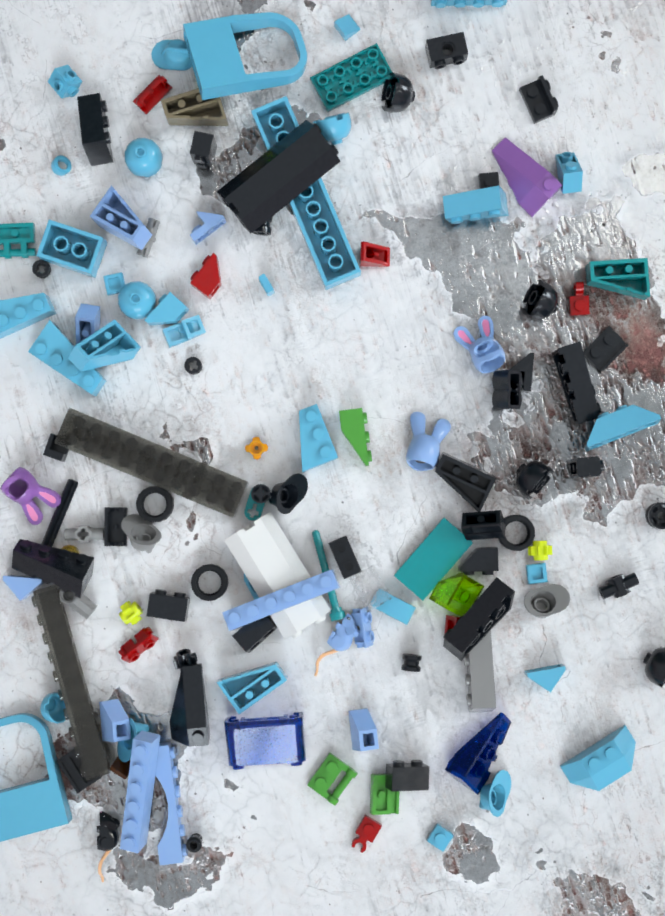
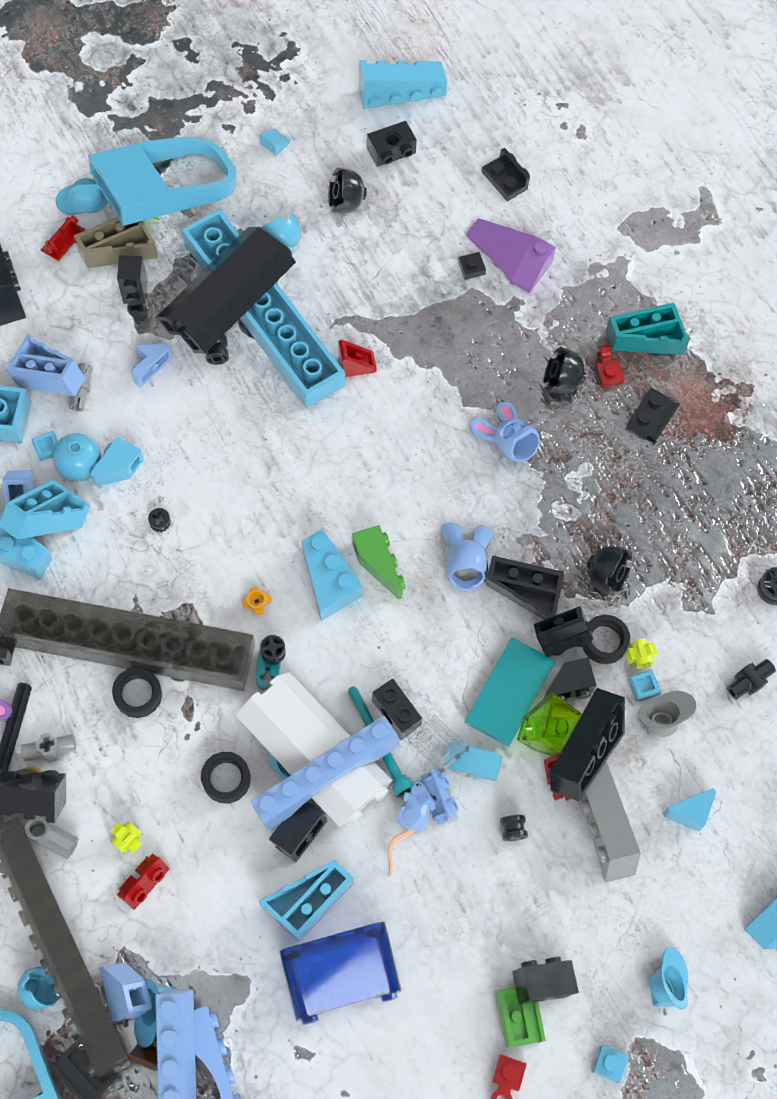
camera: 20 degrees left, 20 degrees down
black hinge [104,507,128,546] -> none
light grey piece [121,514,162,553] -> none
medium azure cylinder [125,138,163,177] -> none
black brick [146,589,190,622] -> none
medium azure slope [162,315,206,348] -> none
black wedge [169,663,210,747] -> none
black gear [173,649,198,671] -> none
red slope [190,253,222,300] -> none
medium azure tile [258,274,275,296] -> none
black piece [269,473,308,514] -> none
bright green plate [307,752,358,806] -> none
teal tile [310,43,392,113] -> none
light blue slope [348,708,379,751] -> none
medium azure wedge [443,185,509,224] -> none
clear blue wedge [445,712,511,795] -> none
black brick [492,370,522,410] -> none
black slope [510,353,534,393] -> none
black wedge [552,341,601,425] -> none
medium azure slope [555,152,583,194] -> none
black brick [569,456,604,478] -> none
medium azure wedge [585,405,661,452] -> none

